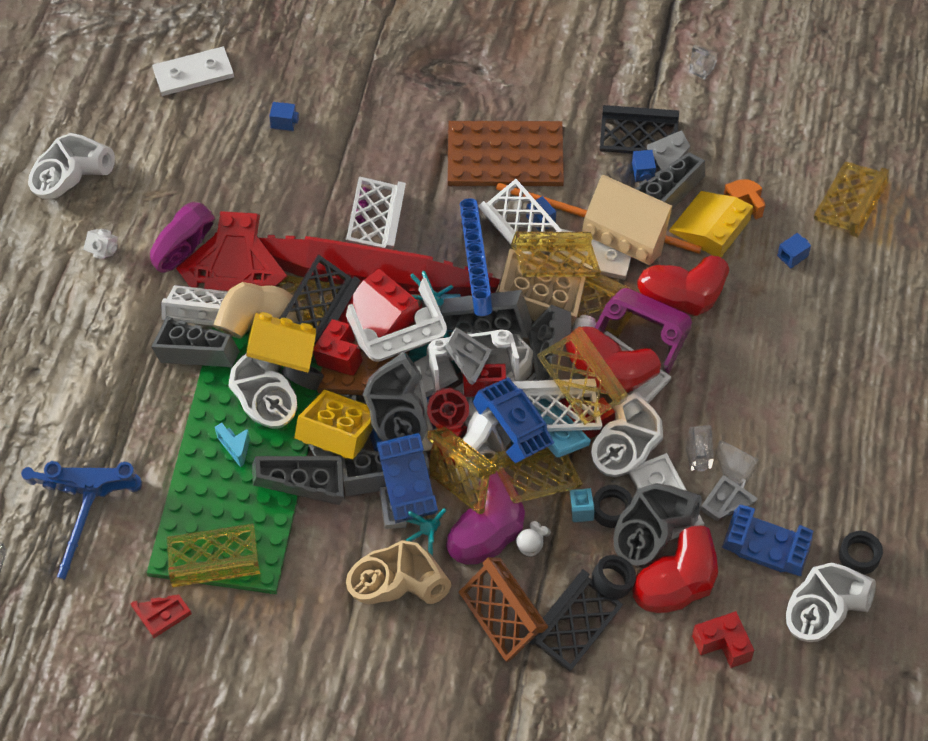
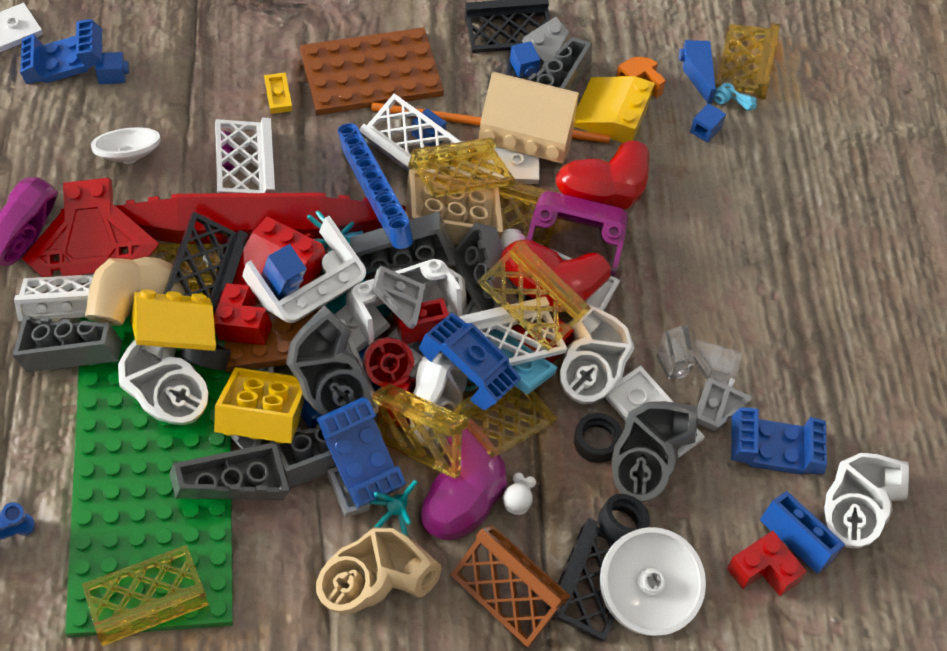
camera: 20 degrees left, 0 degrees up
medium azure slope [215,423,250,467] -> none
medium azure slope [570,488,594,522] -> none
red piece [632,526,718,613] -> none
black tyre [839,531,883,575] -> none
none -> blue plate [20,19,103,84]
none -> white dish [91,127,161,164]
none -> blue brick [261,244,307,301]
none -> yellow plate [264,72,292,114]
none -> white dish [600,527,706,636]
none -> blue slope [679,40,716,104]
none -> medium azure piece [713,83,757,111]
none -> blue brick [760,491,845,574]

